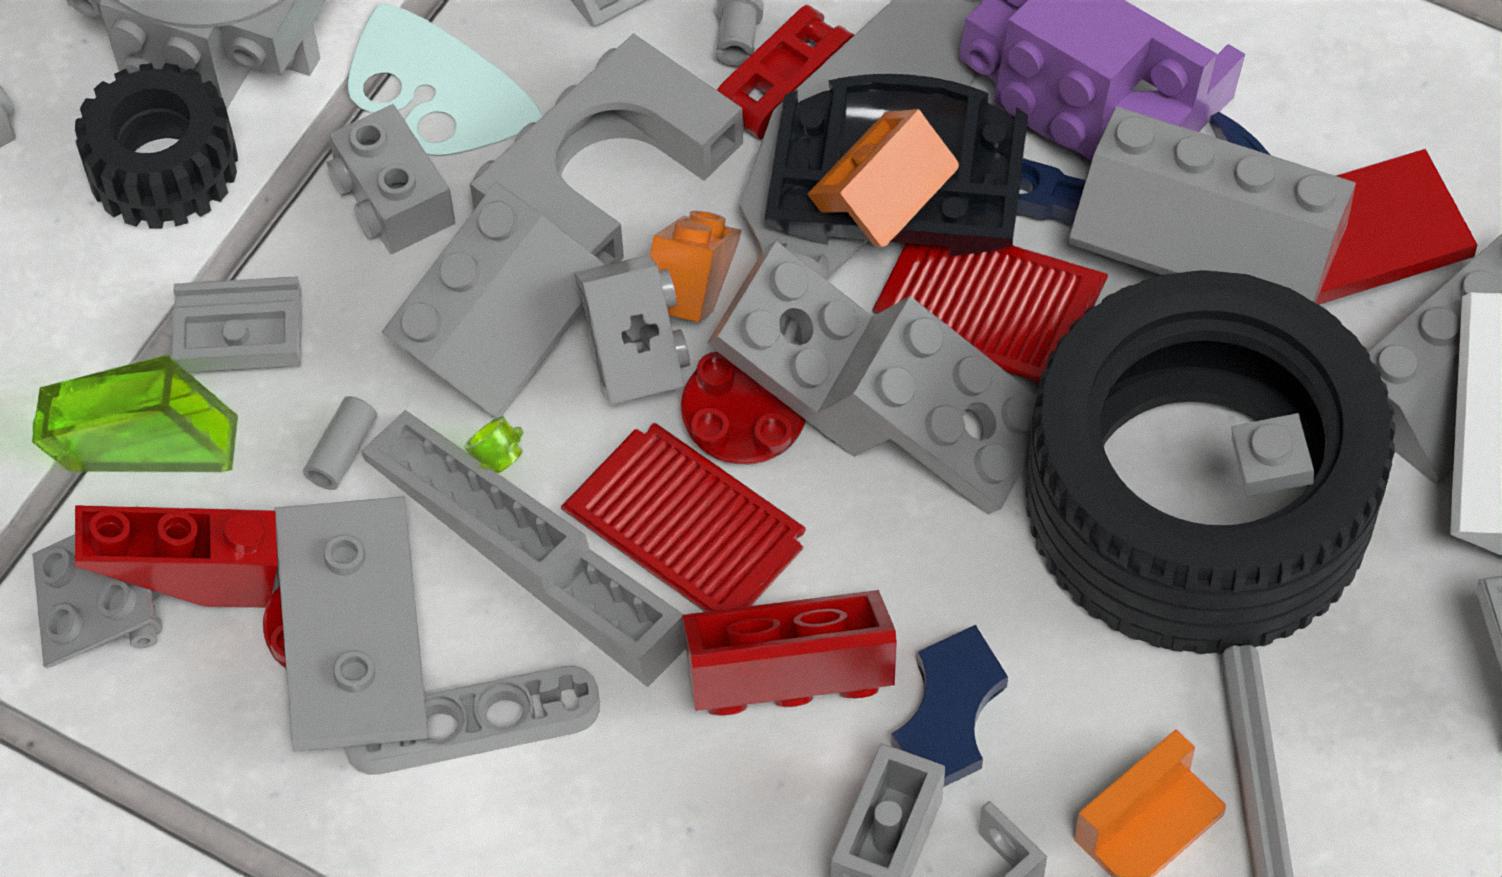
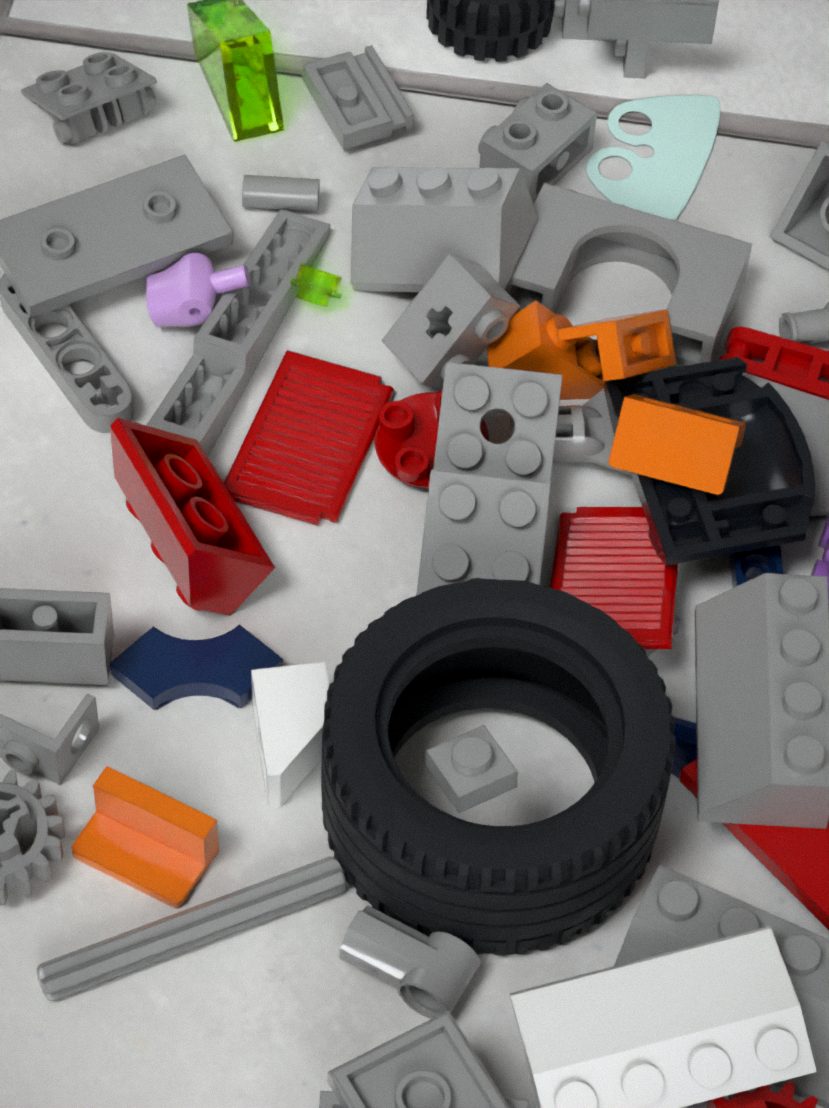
camera: 65 degrees right, 5 degrees down
red slope [75,505,278,608] -> none
none -> lavender piece [146,253,251,327]
none -> white slope [251,661,329,808]
none -> light grey piece [339,905,481,1019]
none -> orange panel [557,309,676,381]

